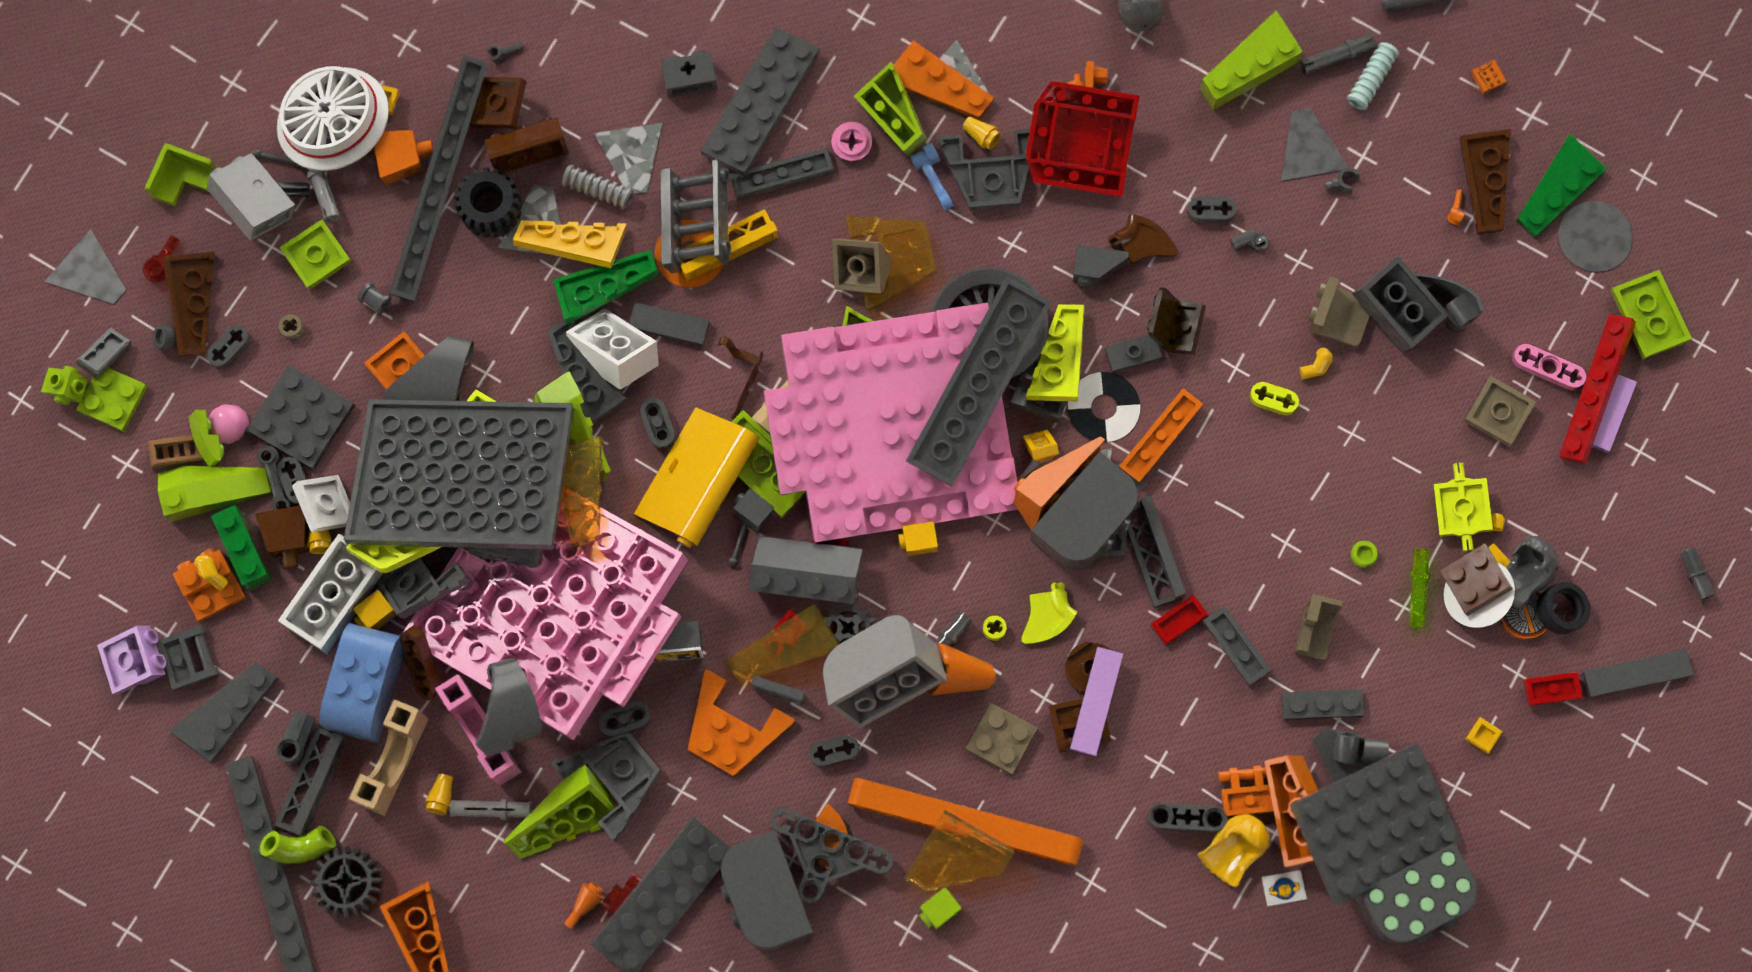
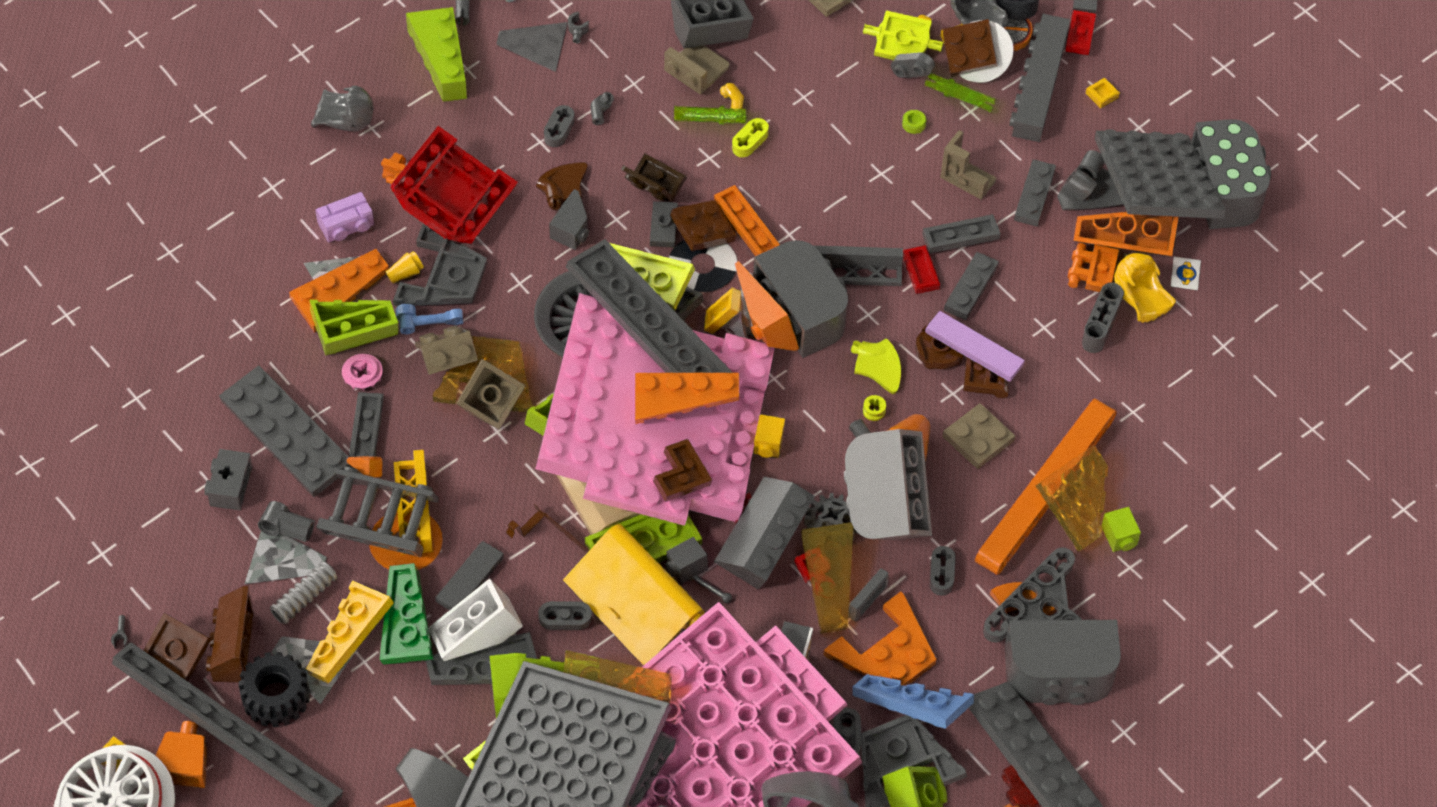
camera: 75 degrees left, 20 degrees down
none -> dark grey piece [257,501,315,542]
none -> lavender brick [315,192,374,242]
none -> orange slope [347,456,382,478]
none -> dark tan bracket [415,325,478,375]
none -> orange wing [635,373,739,424]
none -> reddish brown plate [653,439,713,502]
none -> reddish brown plate [670,200,737,251]
none -> clear neon green pin [674,105,746,125]
none -> medium blue wing [853,674,974,729]
none -> dark grey plate [891,52,935,78]
none -> dark grey plate [944,252,999,320]
none -> dark grey brick [1009,14,1070,142]

